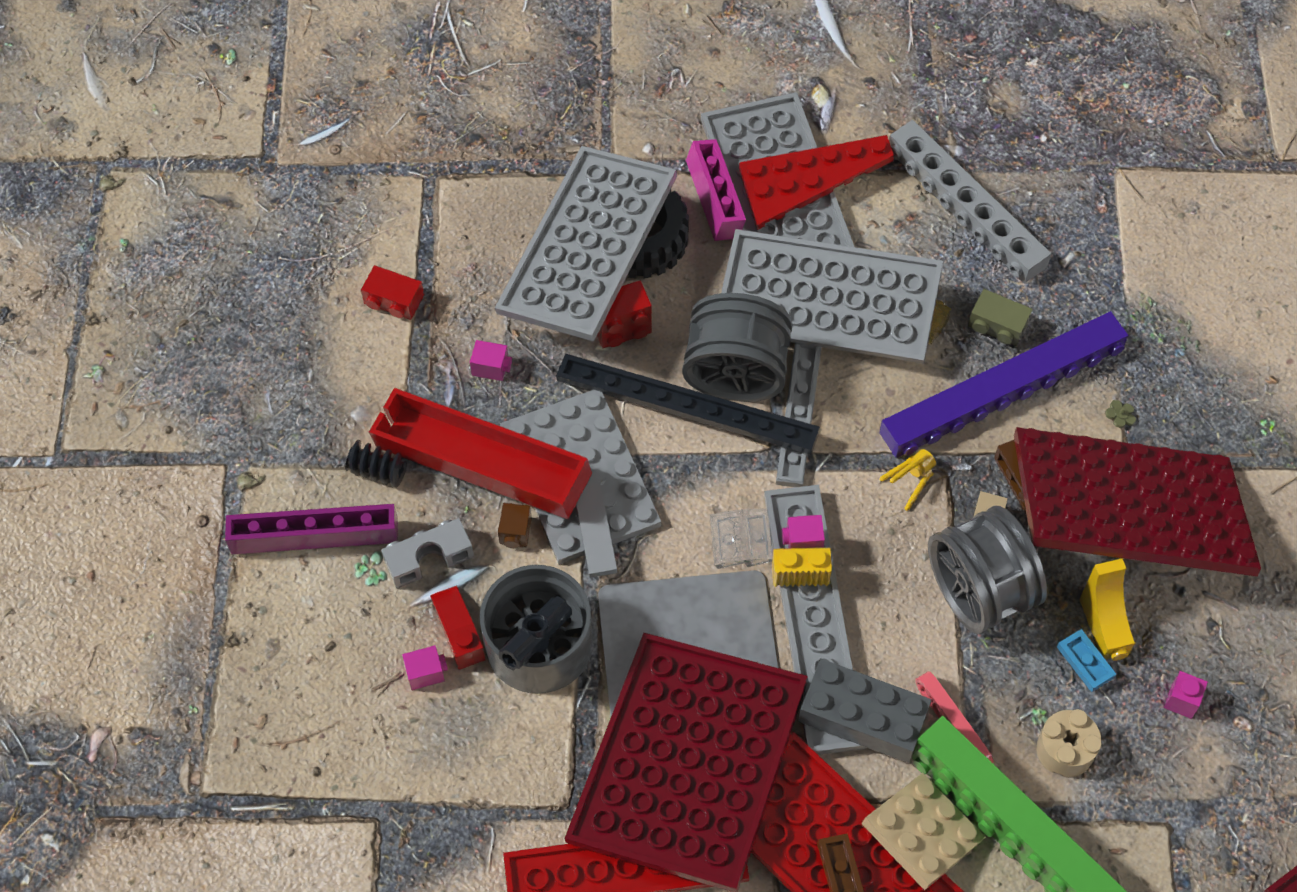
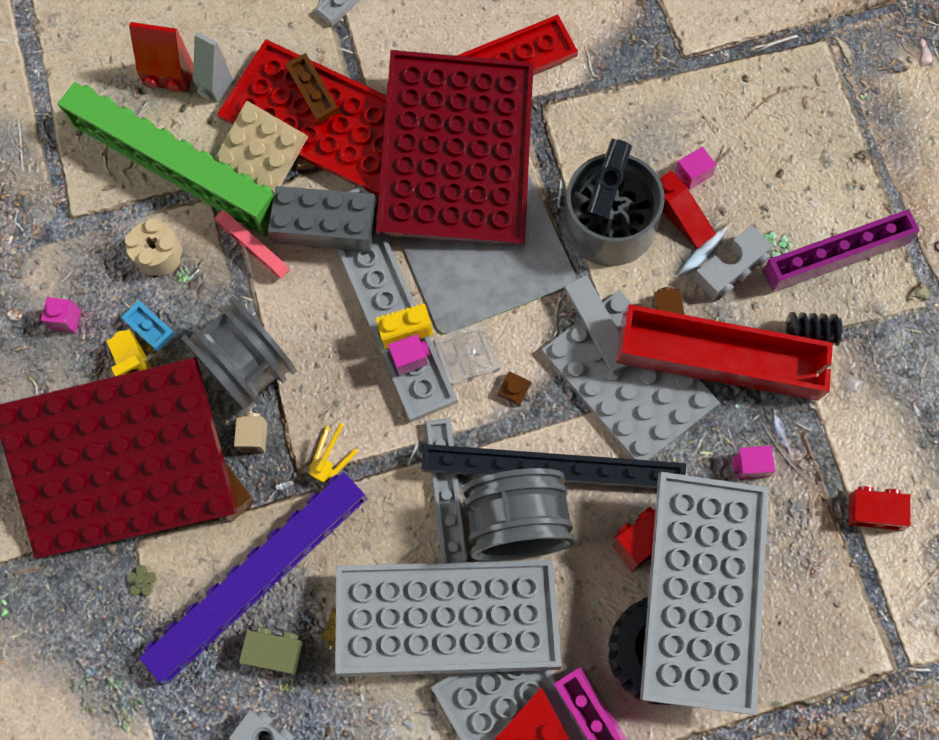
camera: 170 degrees right, 10 degrees up
none -> reddish brown plate [498,371,532,406]

